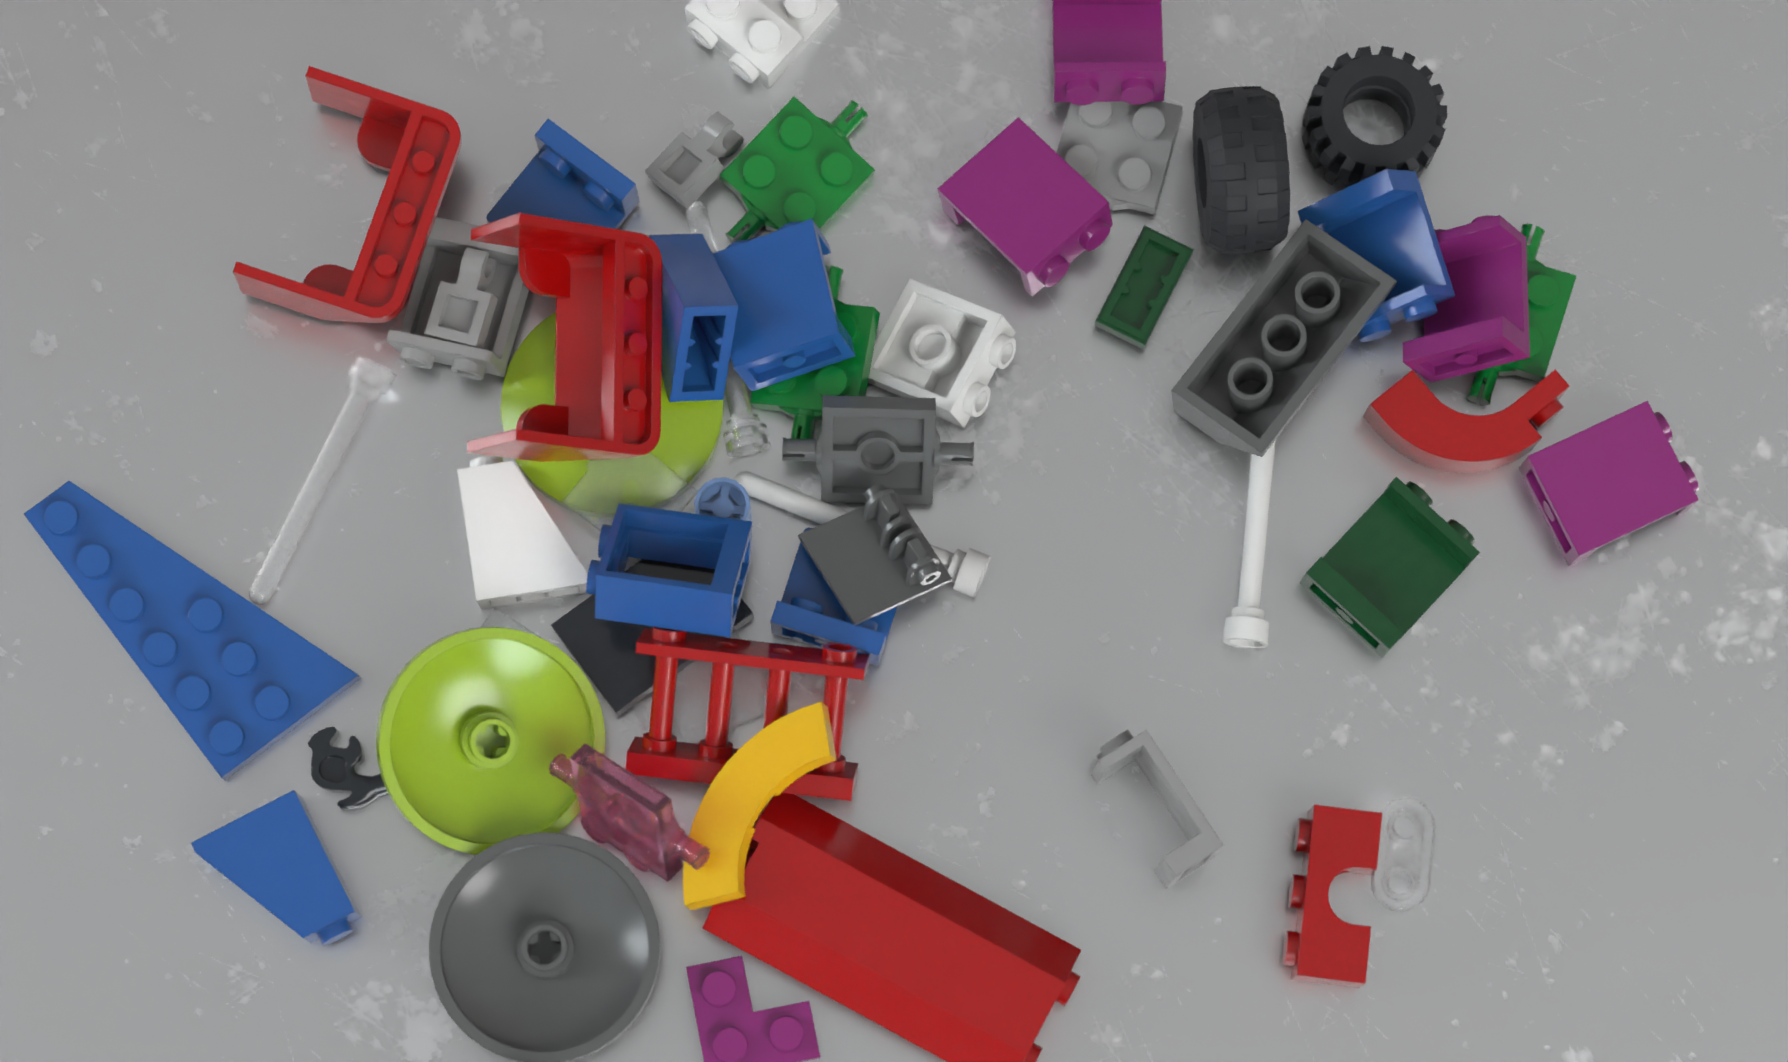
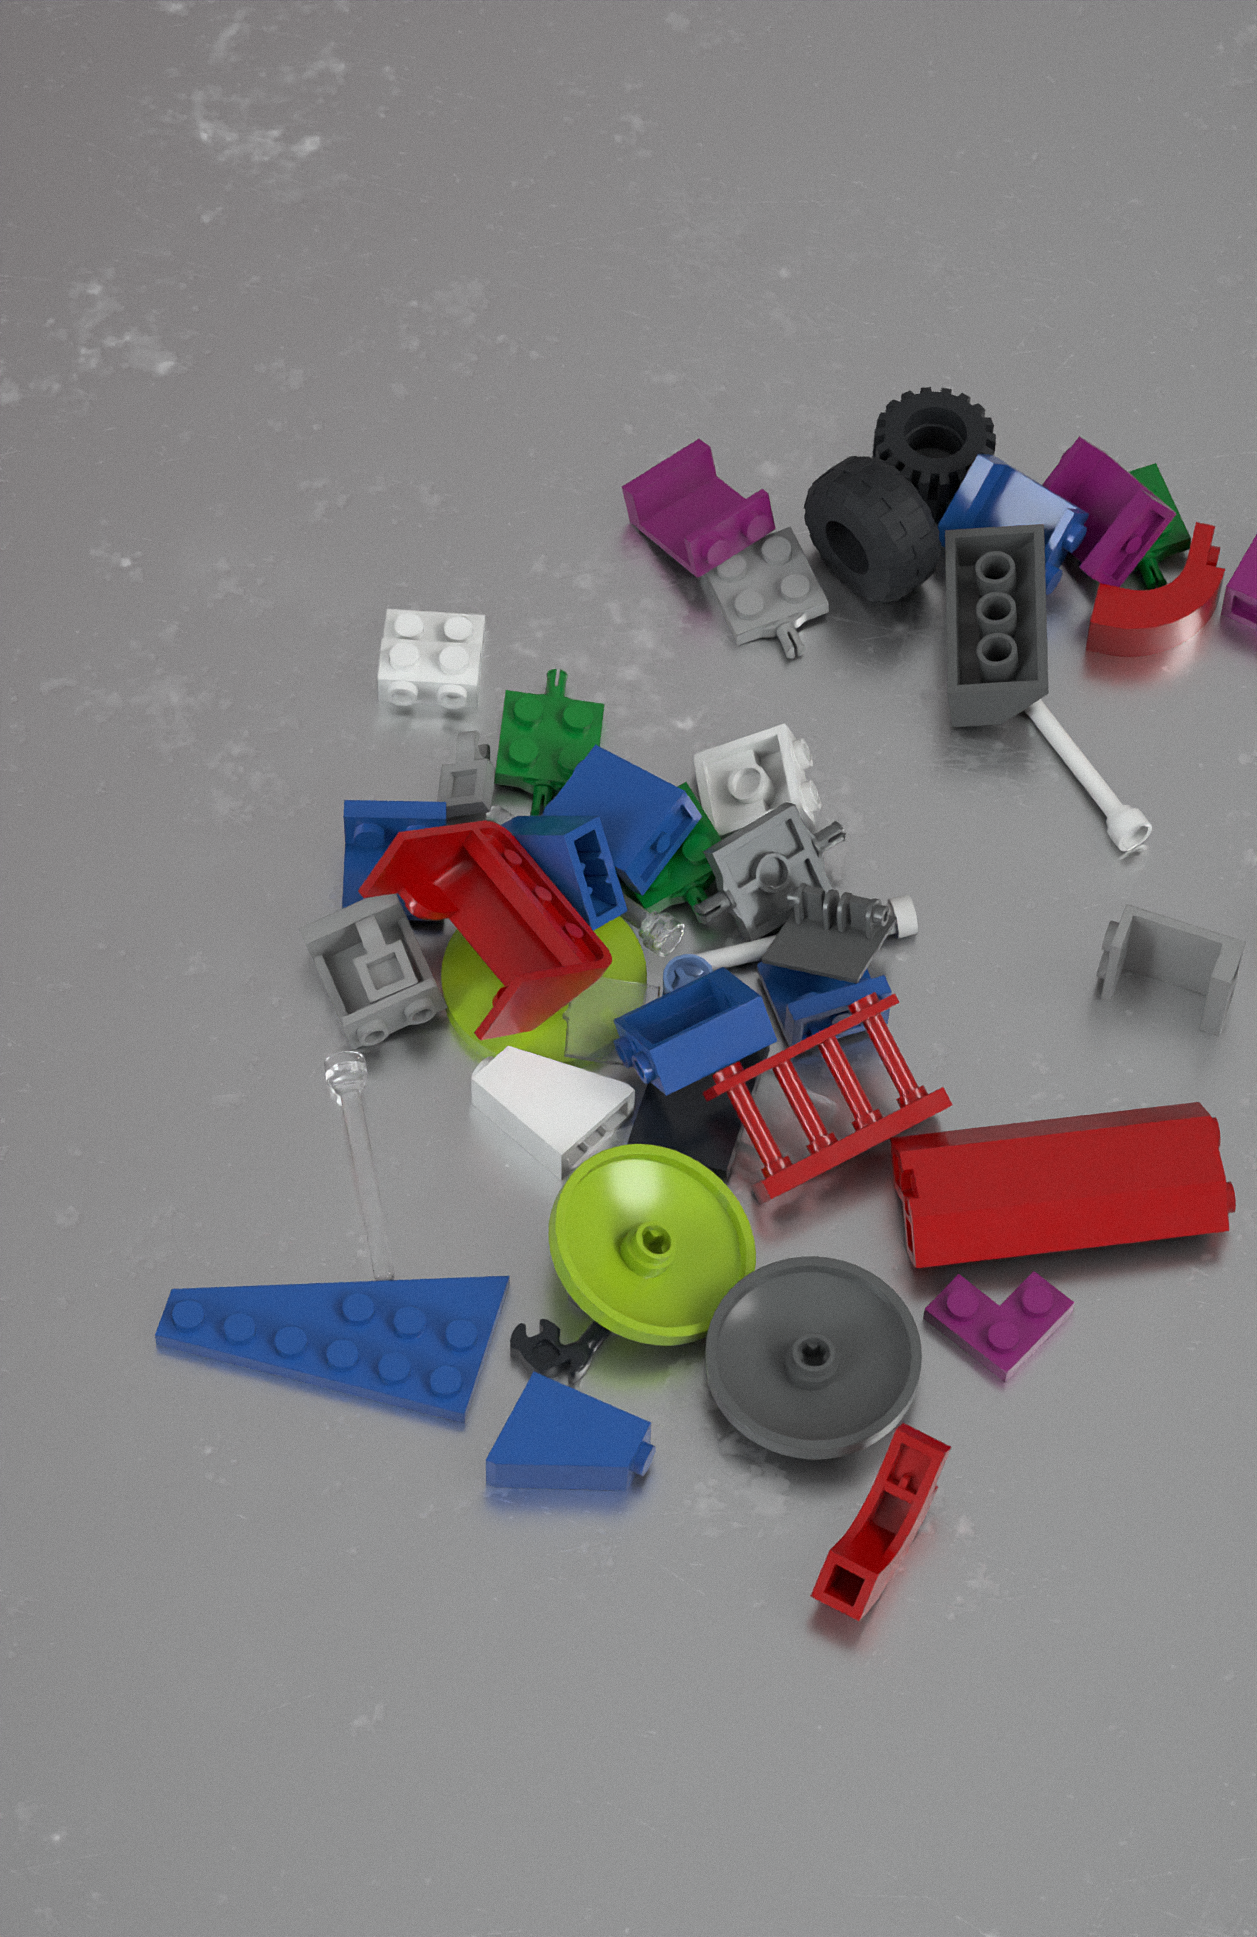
camera: 35 degrees left, 20 degrees down
red windscreen [233,66,462,323] -> none
clear pink plate [549,743,710,882] -> none
yellow tile [683,701,836,911] -> none
magenta panel [937,117,1113,297] -> none
dark green plate [1094,225,1194,350] -> none
dark green panel [1300,477,1480,658] -> none

